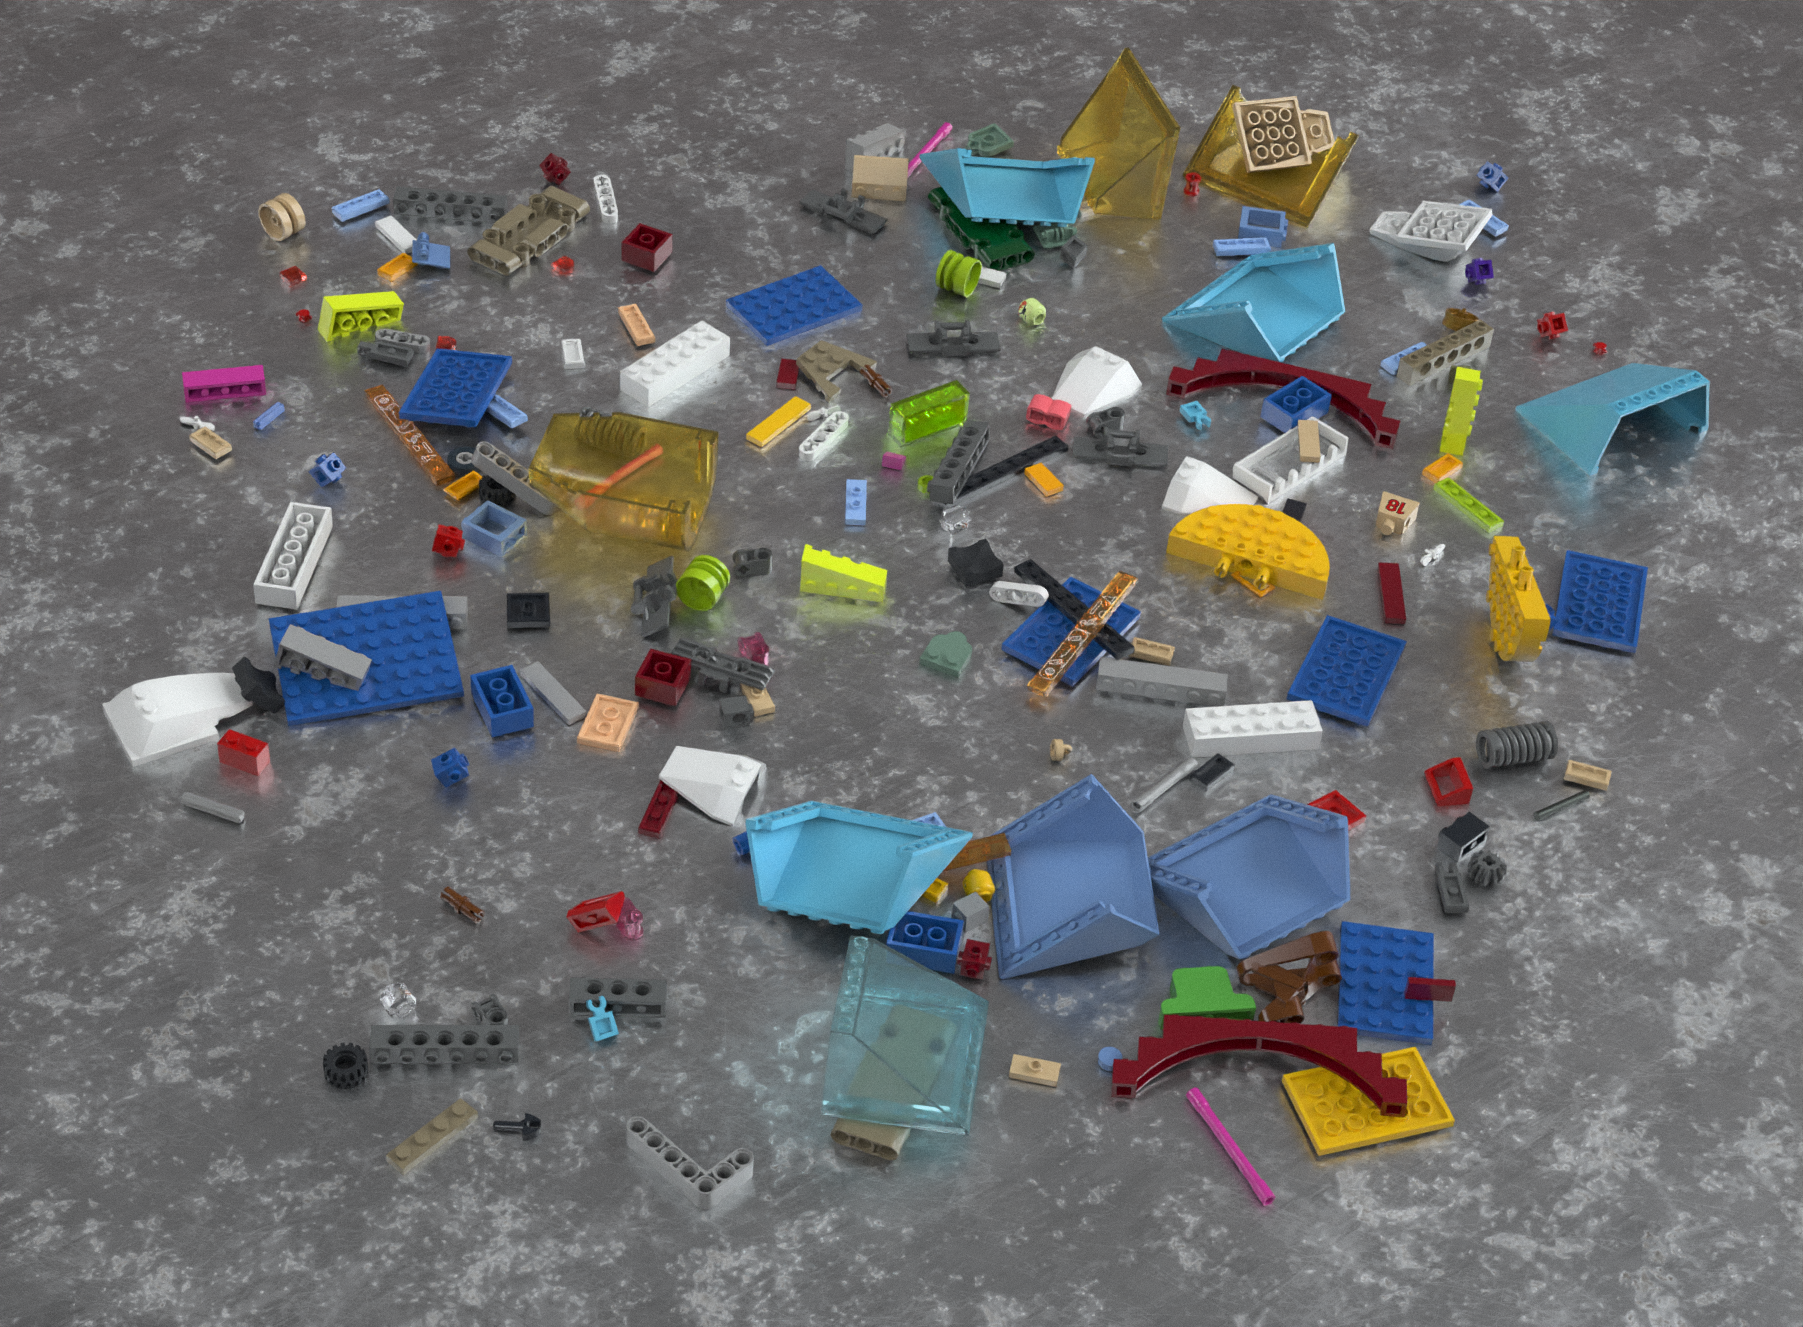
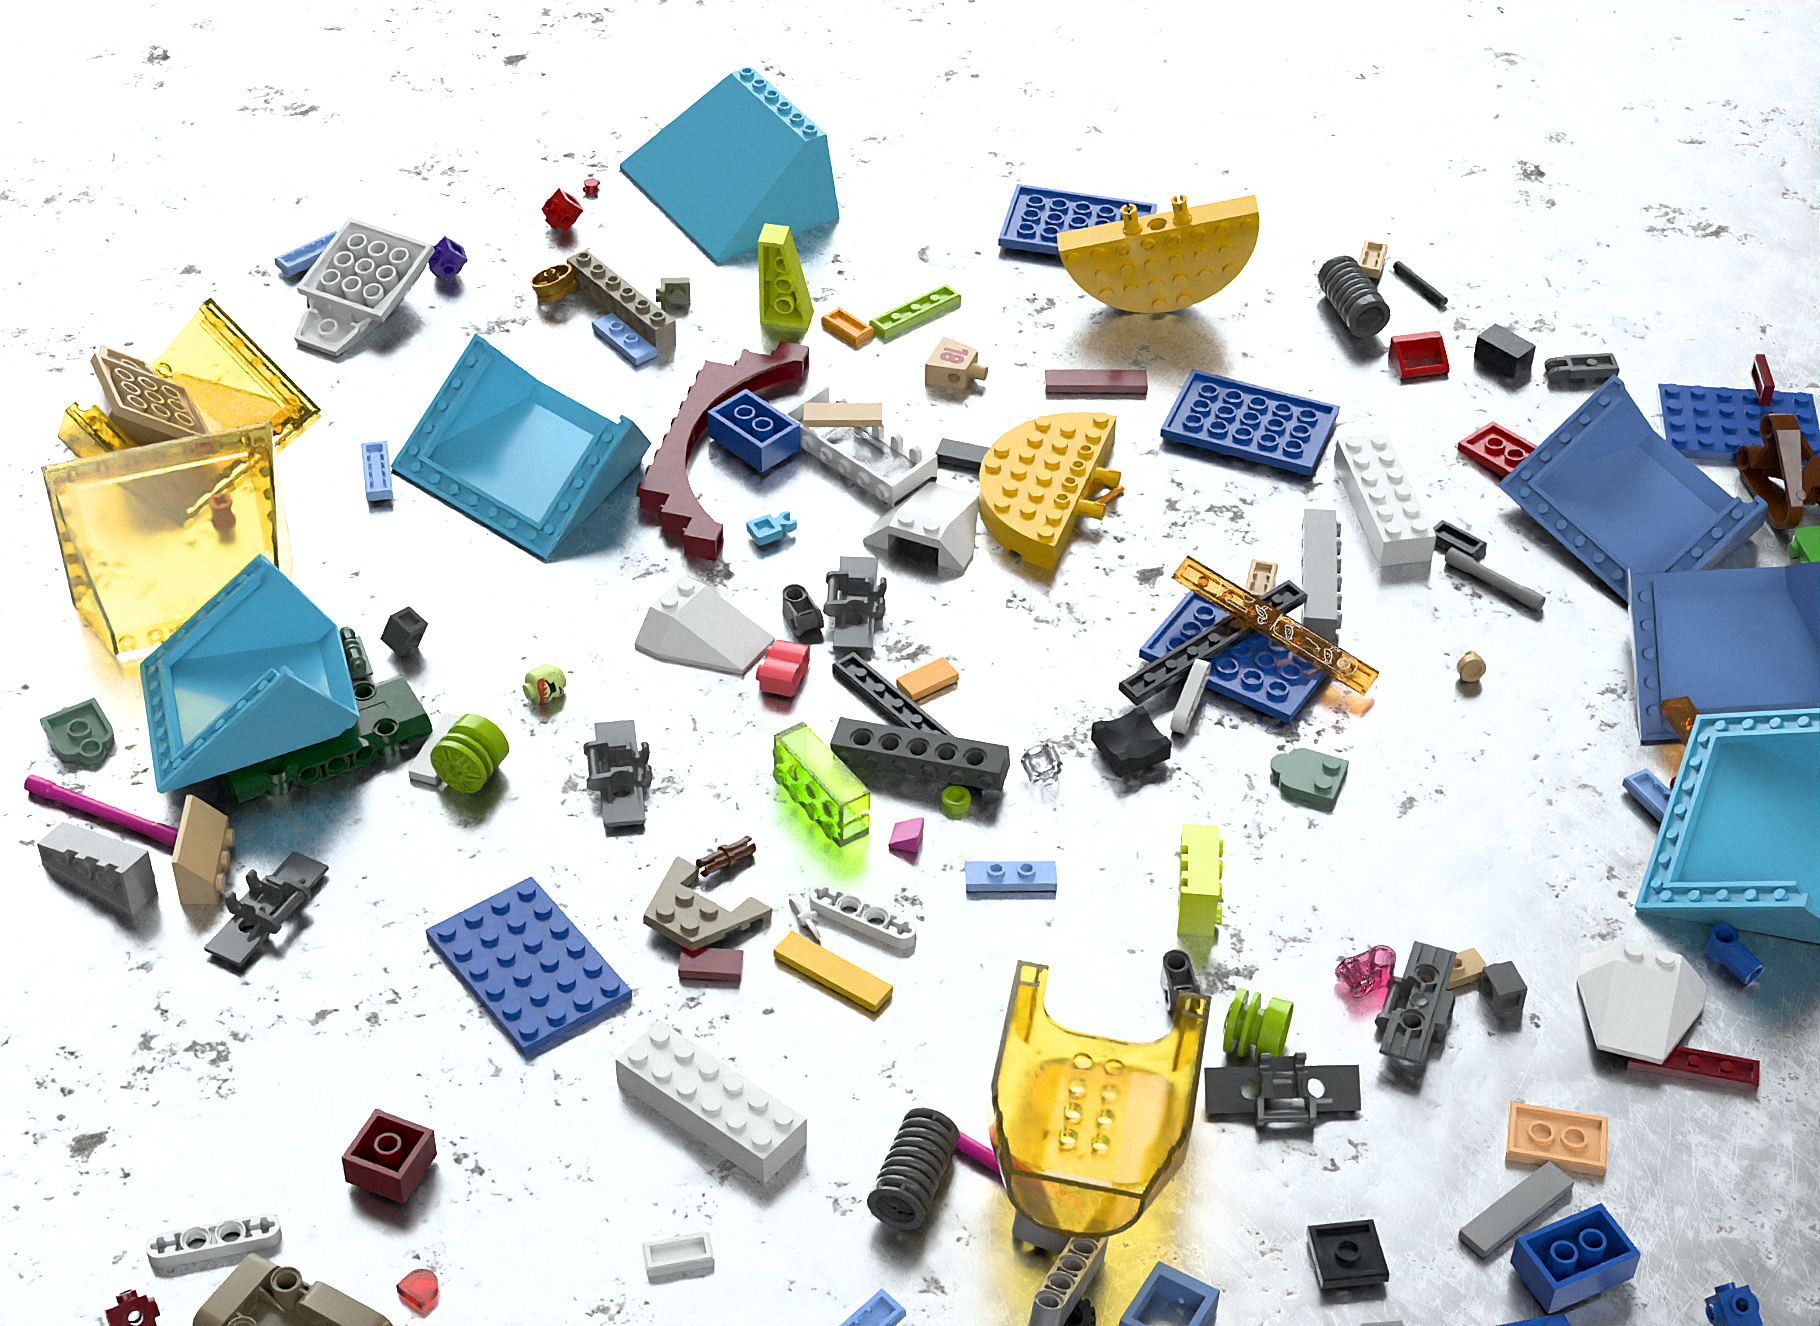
camera: 90 degrees left, 0 degrees up
light nougat plate [618,304,655,346] -> none
dark red brick [635,648,691,706] -> none
medium blue window [1238,206,1288,248] -> none
white piece [1420,543,1445,566] -> none
dark grey gear [1467,850,1507,887] -> none
brick [1476,161,1508,192] -> none

